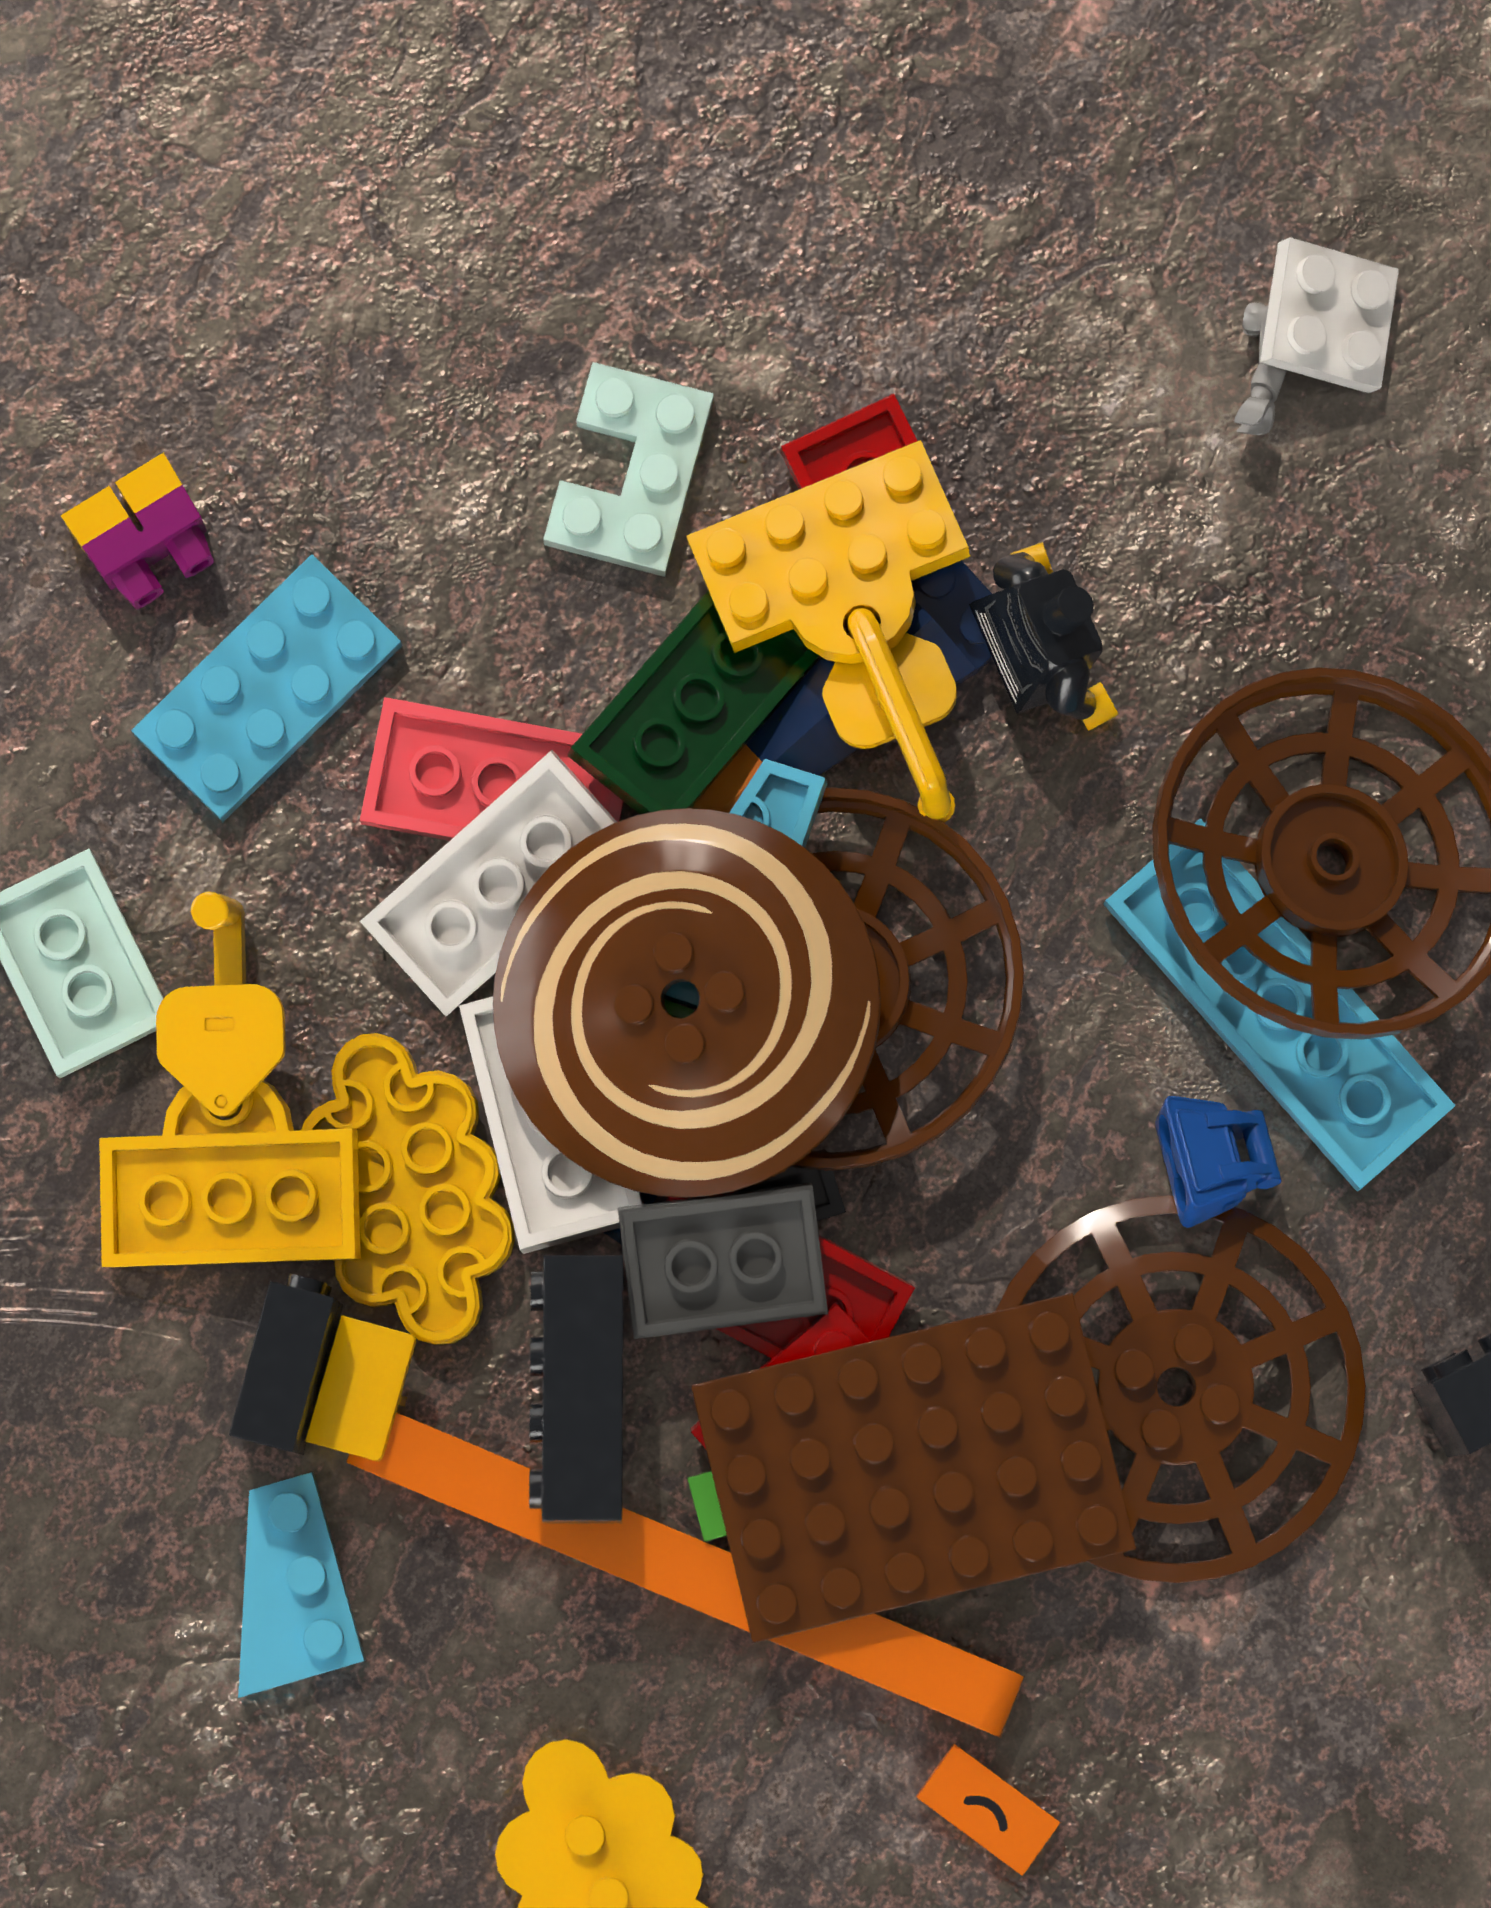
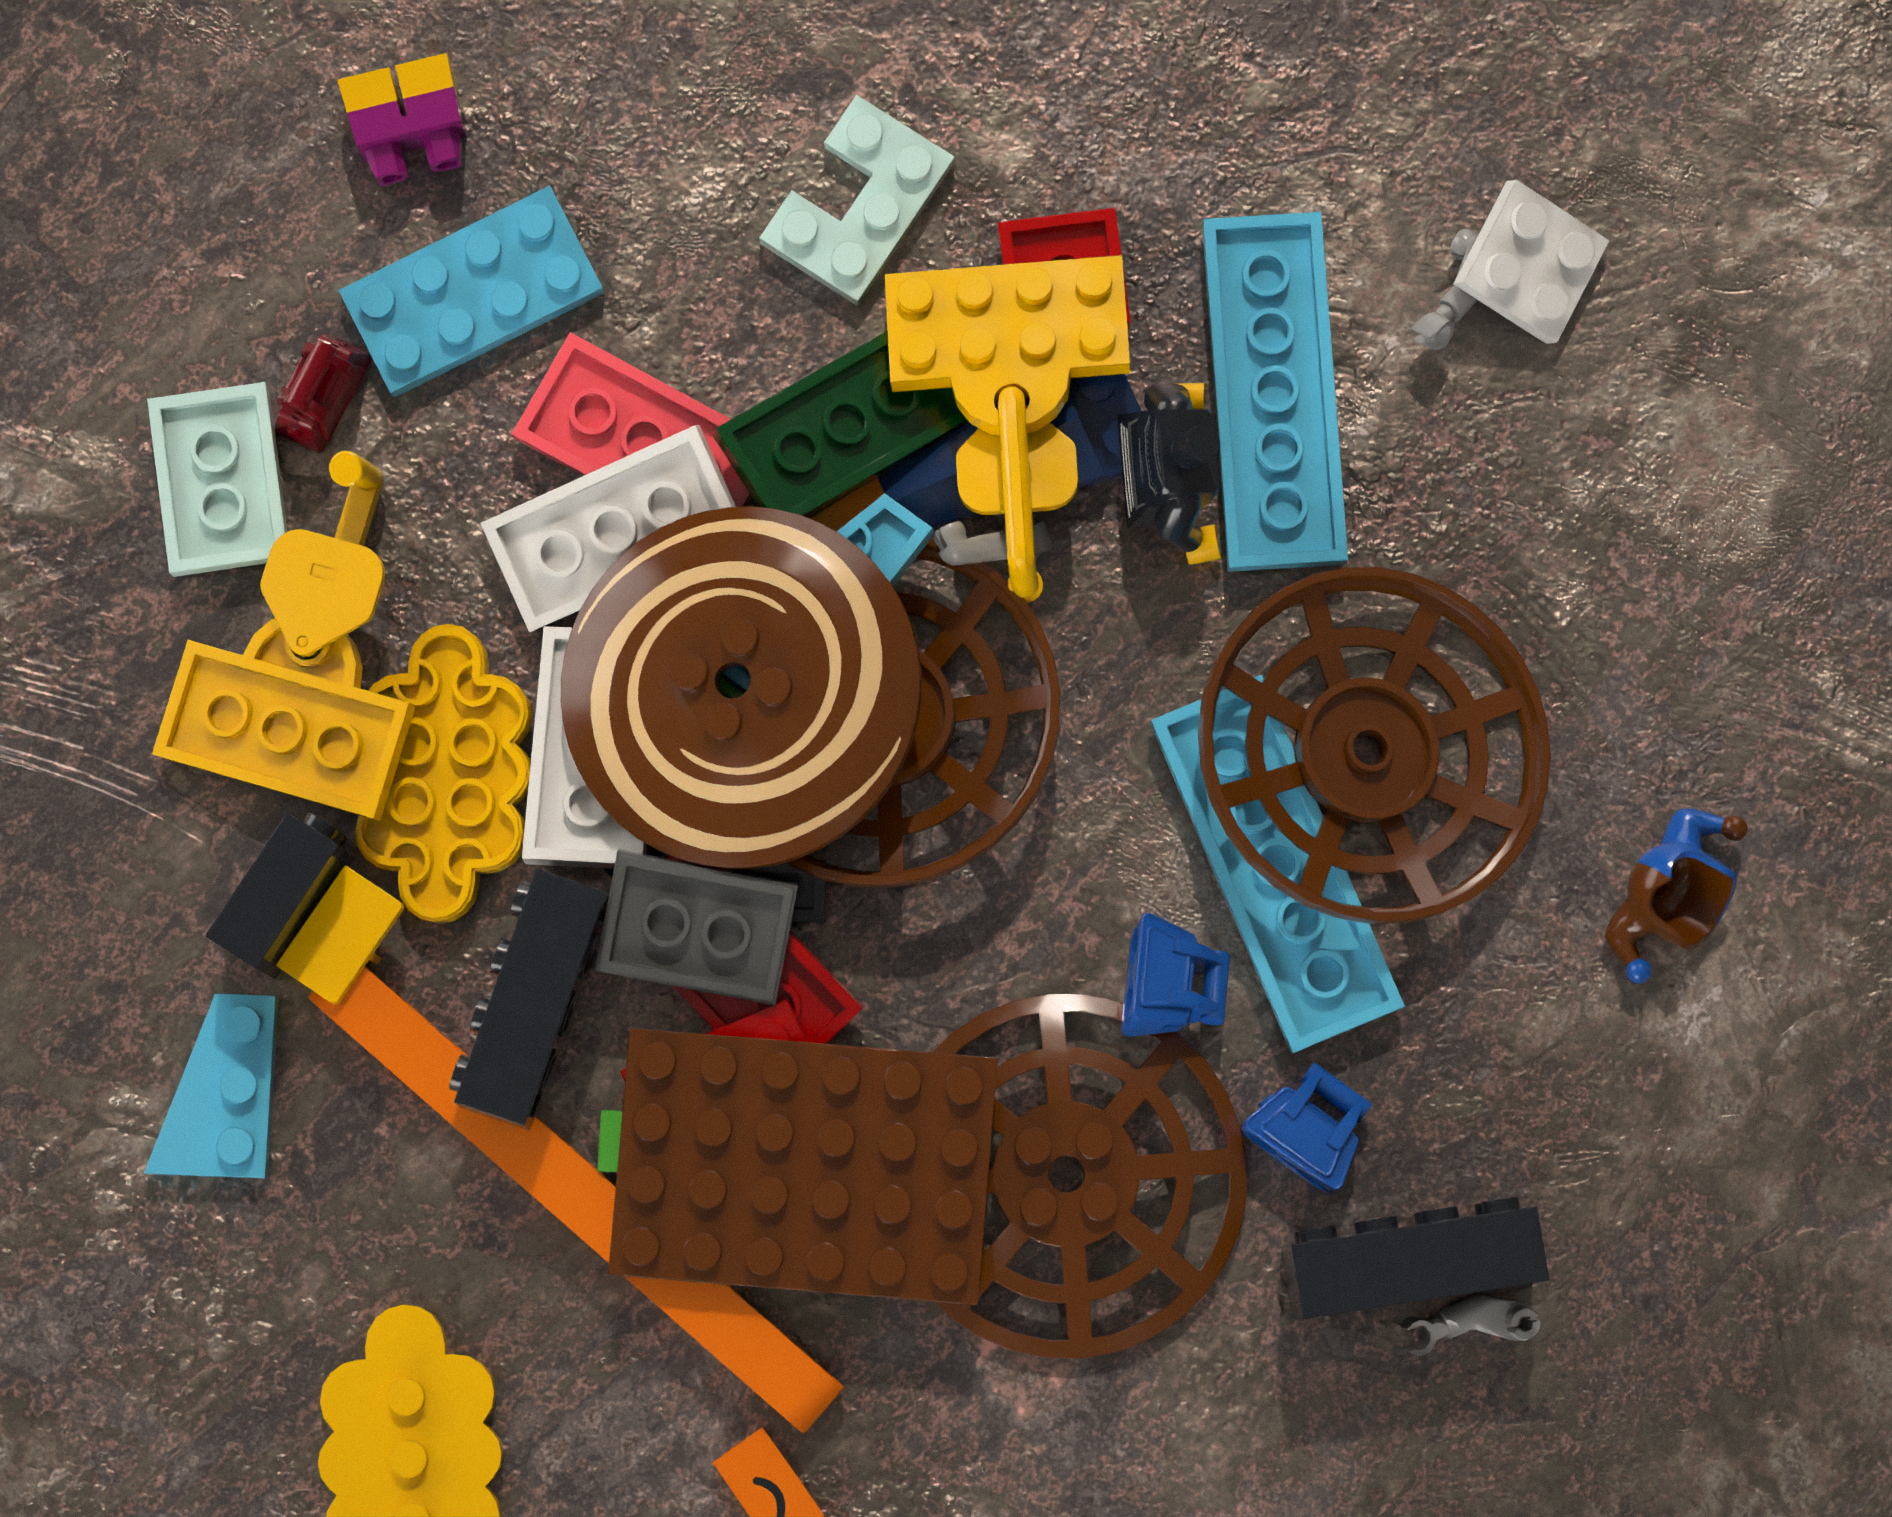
camera: 25 degrees right, 0 degrees up
none -> dark red piece [274,333,371,453]
none -> light grey arm [933,521,1053,566]
none -> medium azure plate [1202,212,1348,572]
none -> blue piece [1240,1062,1372,1196]

